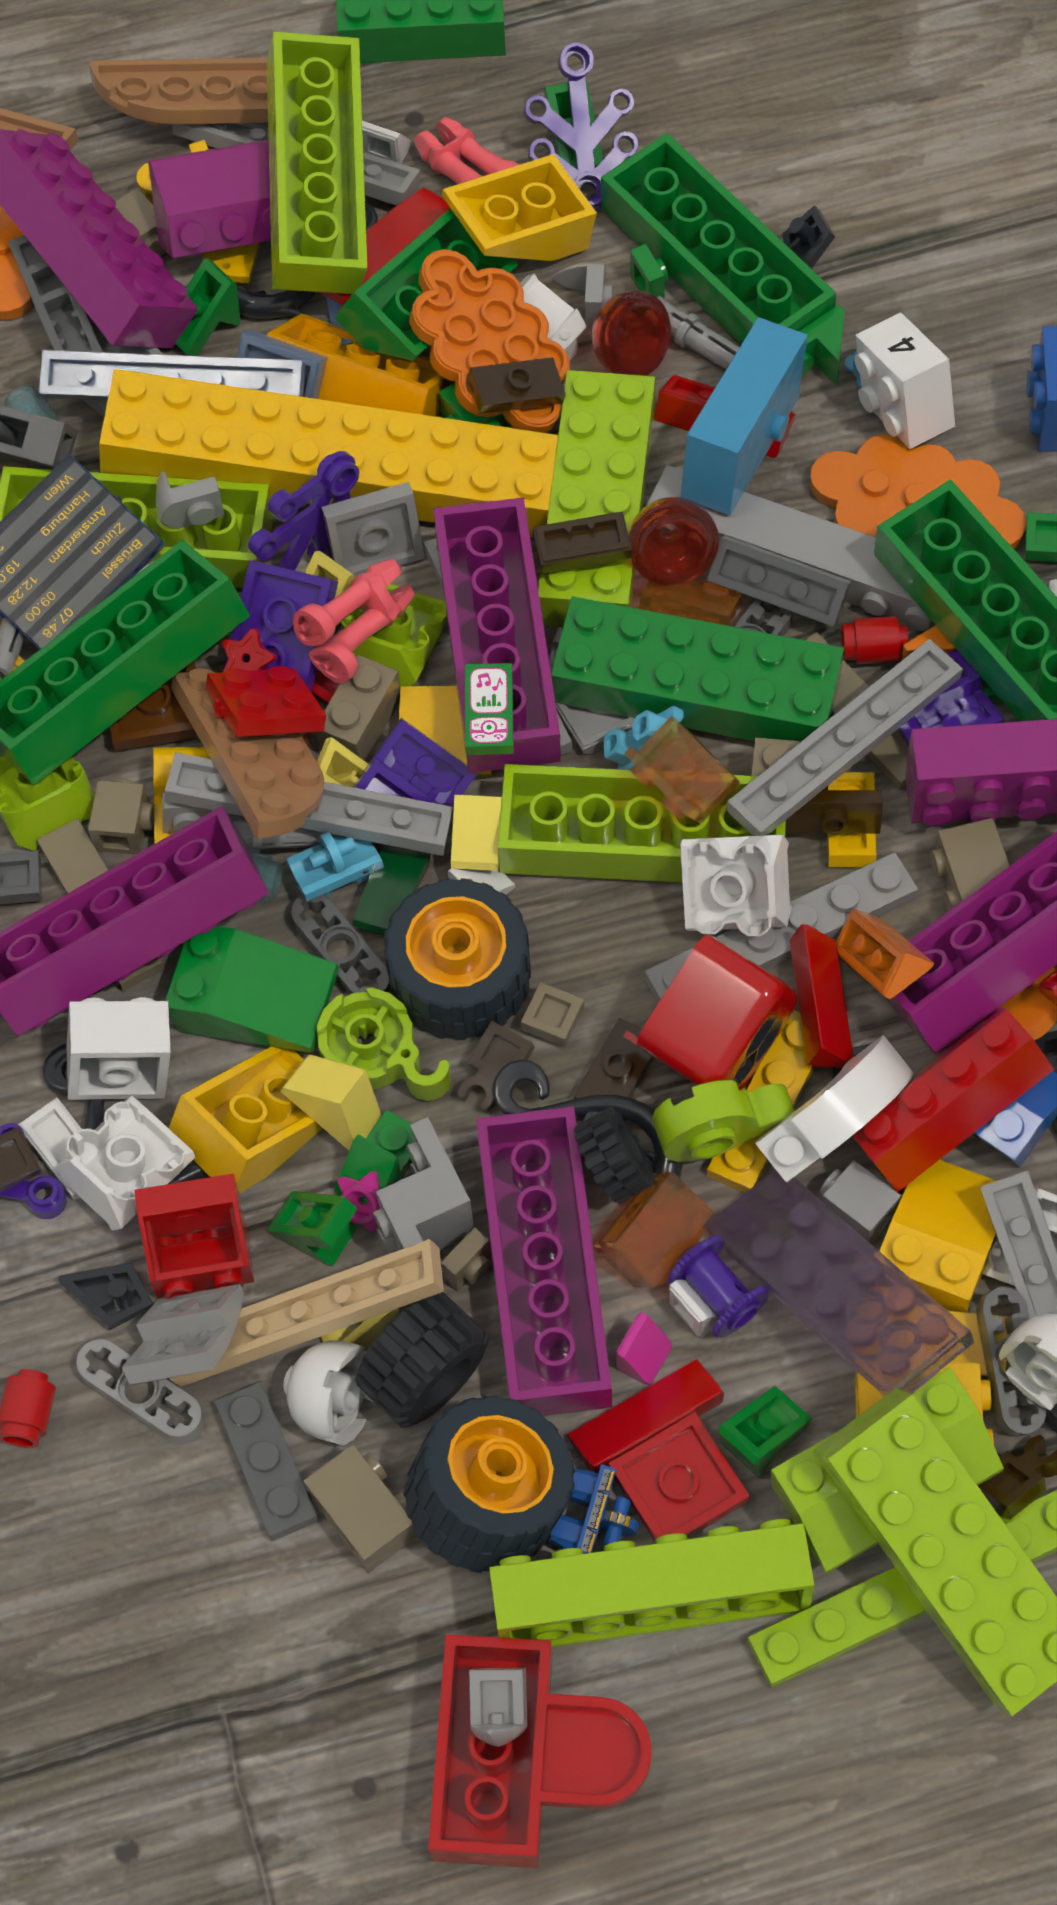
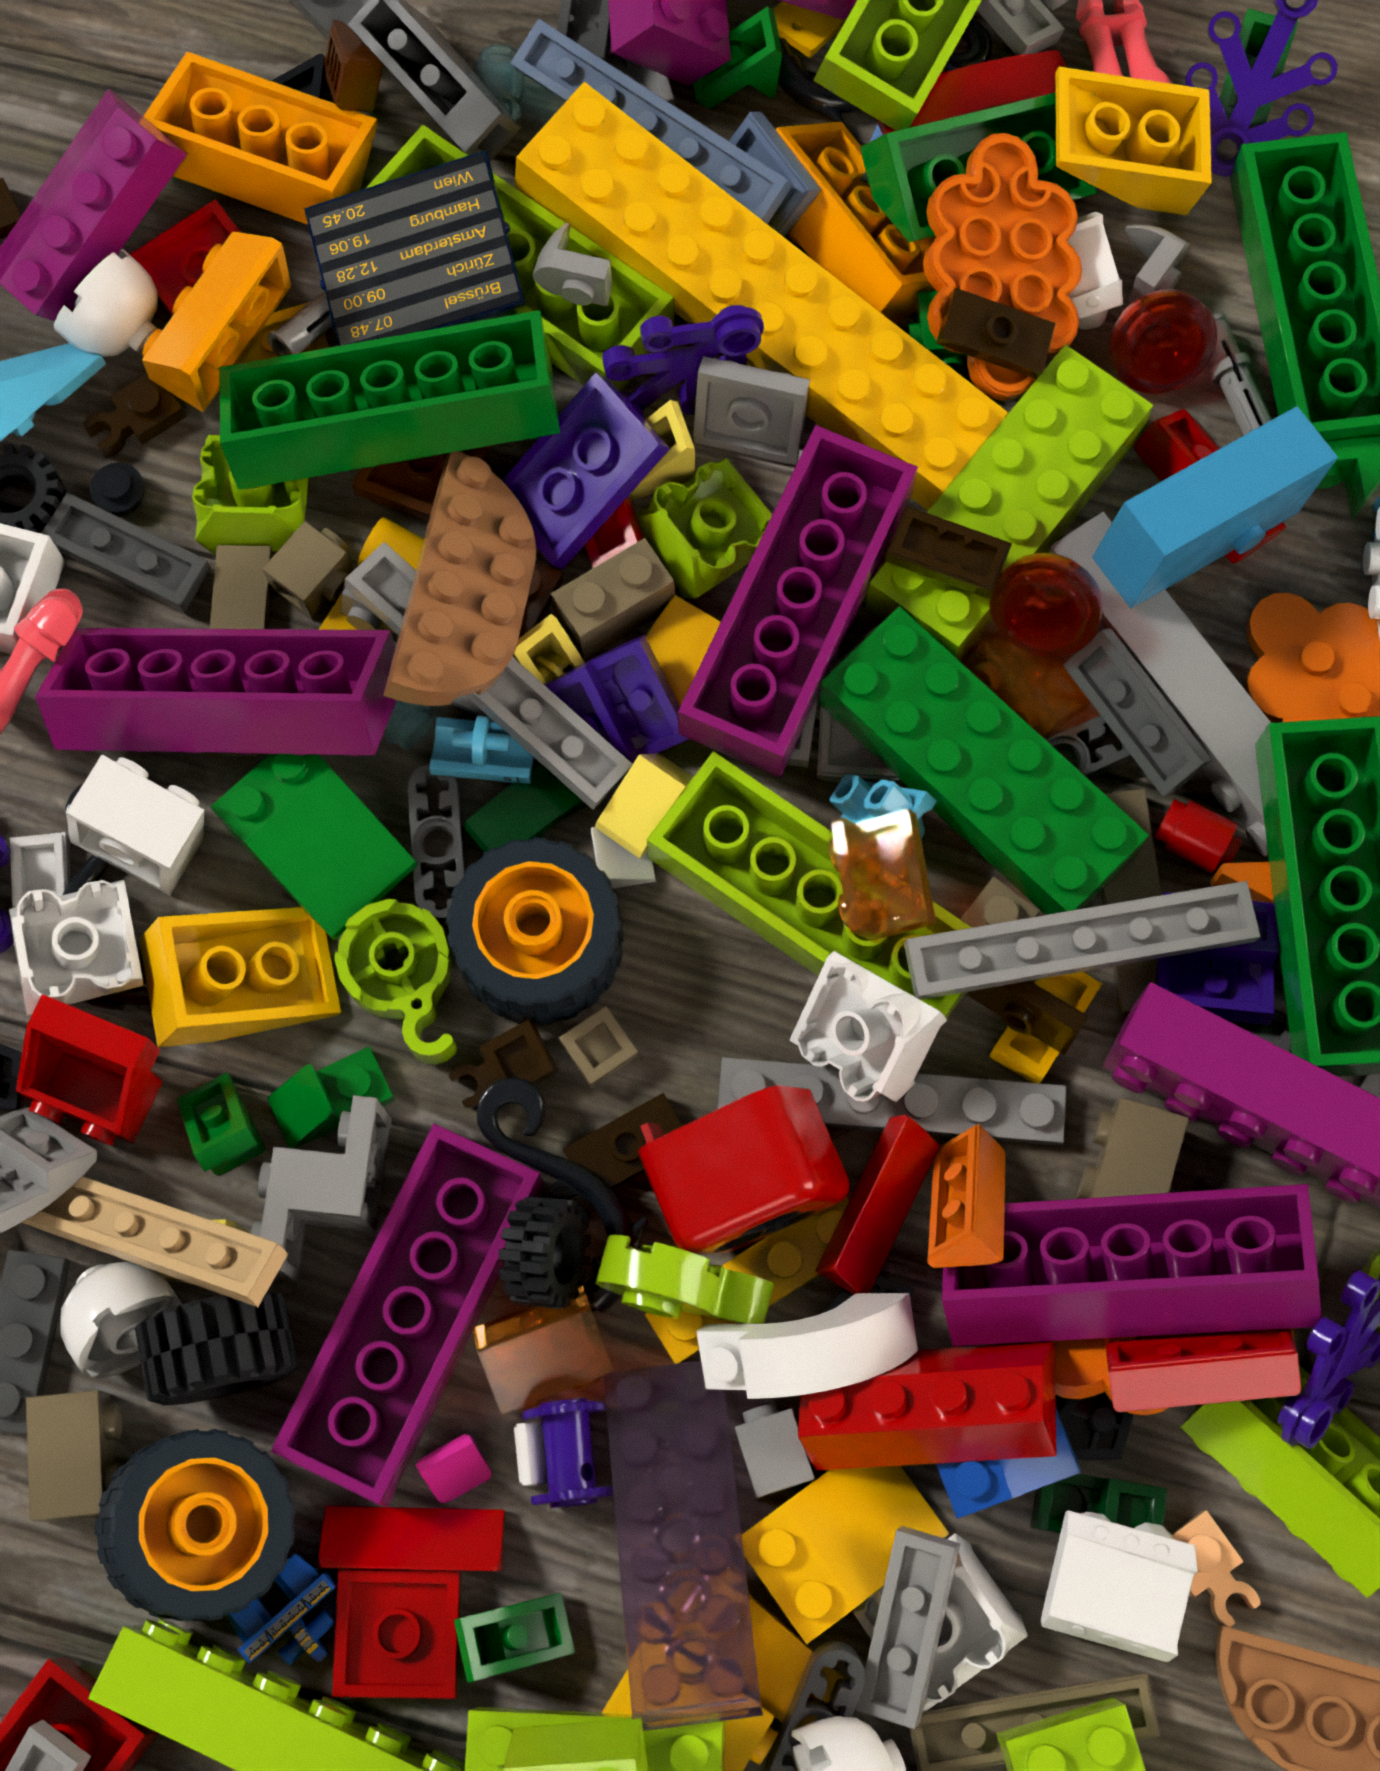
camera: 30 degrees right, 10 degrees up
red plate [205,666,326,737] -> none
red plate [222,628,276,672] -> none
light yellow slope [280,1054,382,1150] -> none
coral piece [293,559,415,684] -> none
dark pink plate [337,1171,380,1232] -> none
dark tan plate [441,1227,491,1292] -> none
tile [465,663,513,755] -> none
green plate [630,244,669,307] -> none

